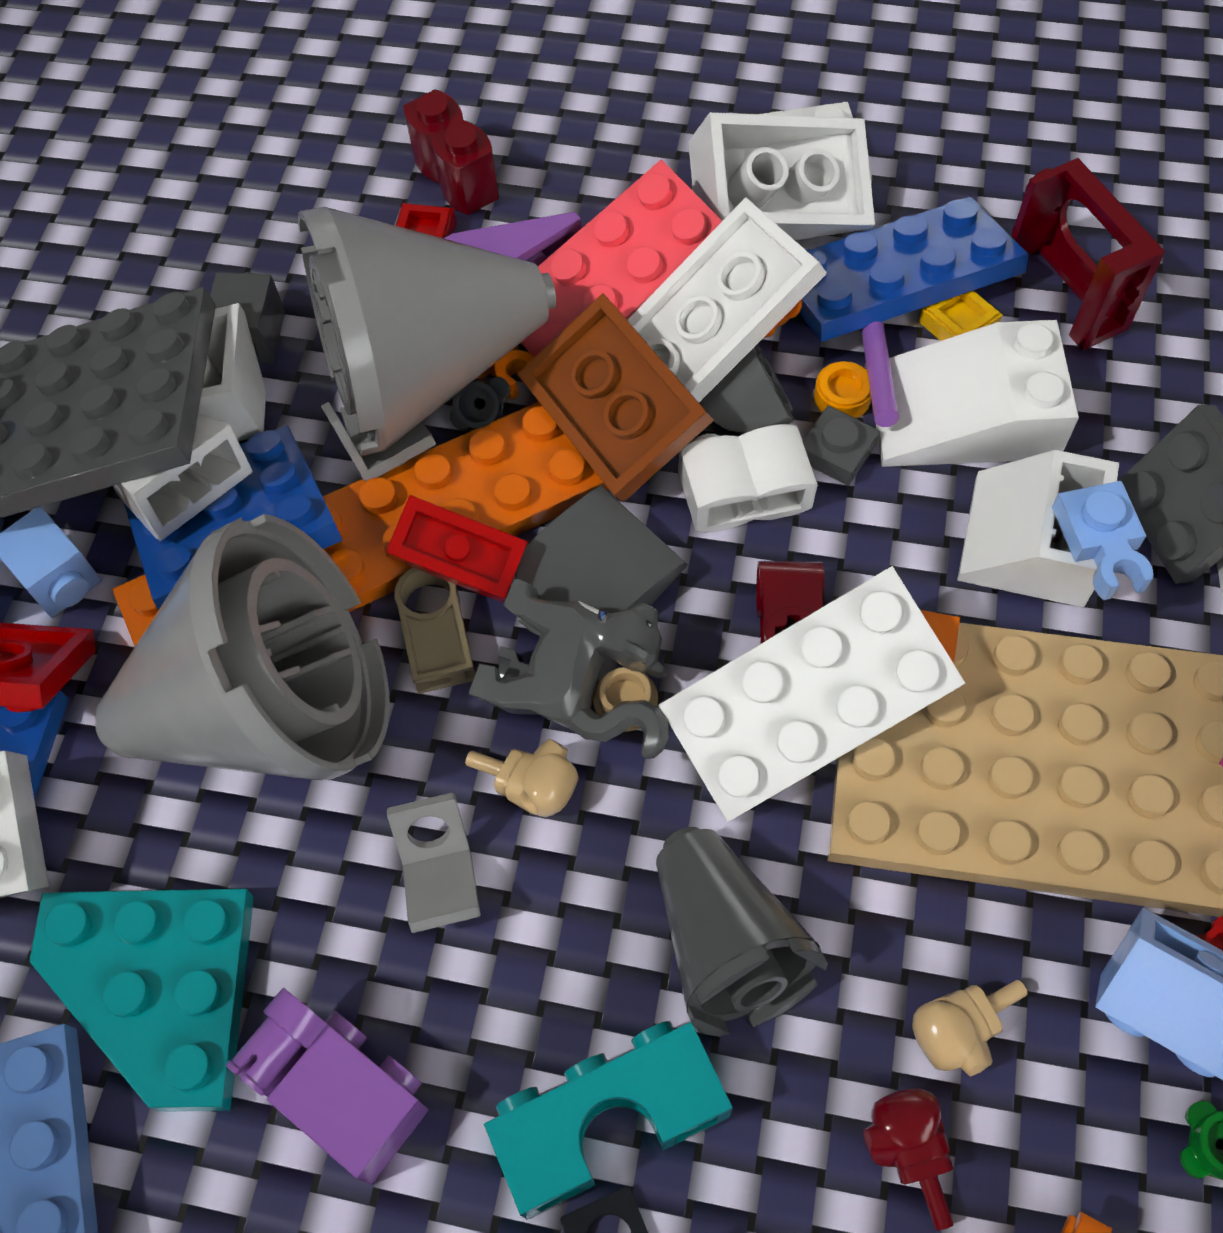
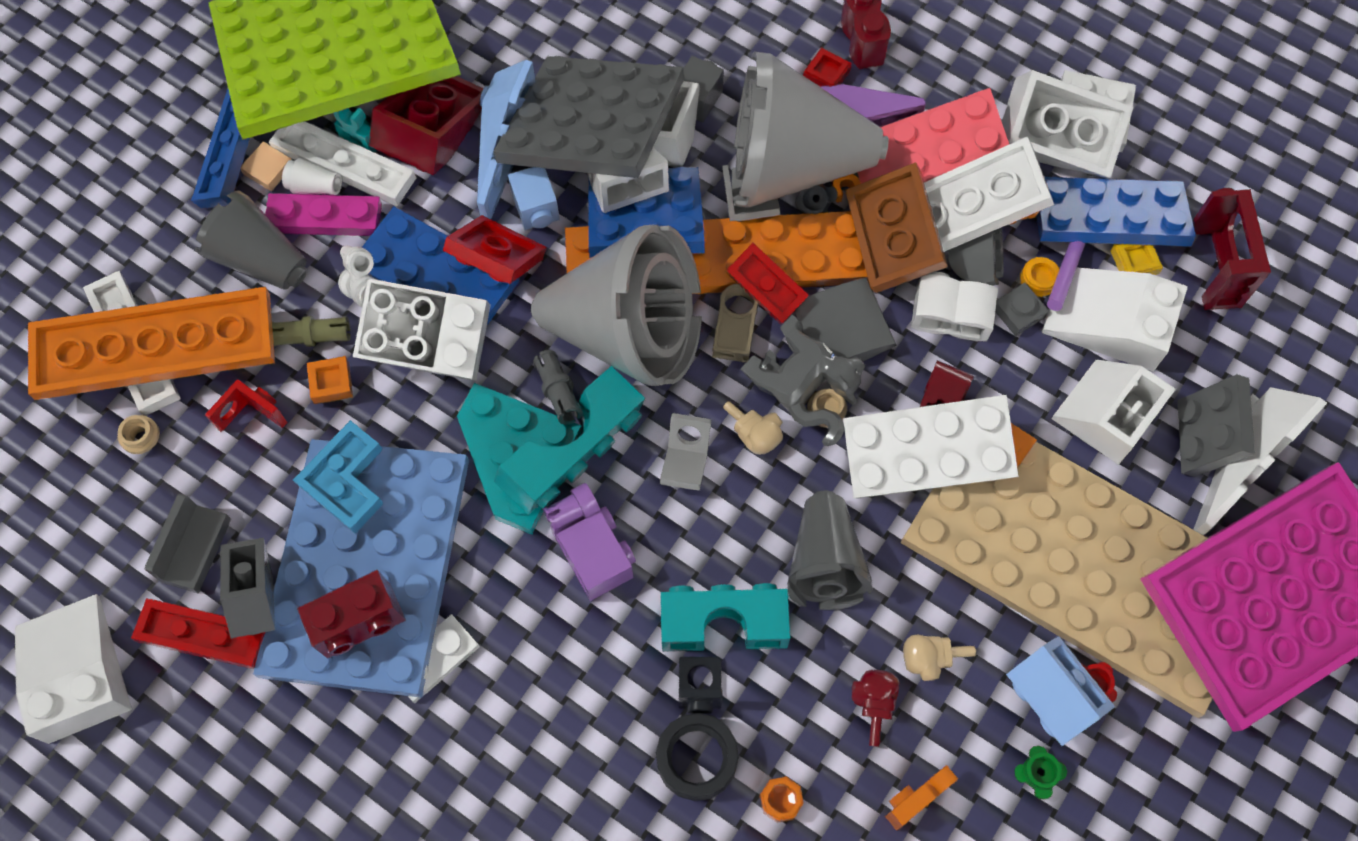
camera: 20 degrees right, 5 degrees up
light blue plate [1052,481,1153,600] -> none
none -> teal arch [494,366,645,515]
none -> dark grey pin [533,350,583,425]

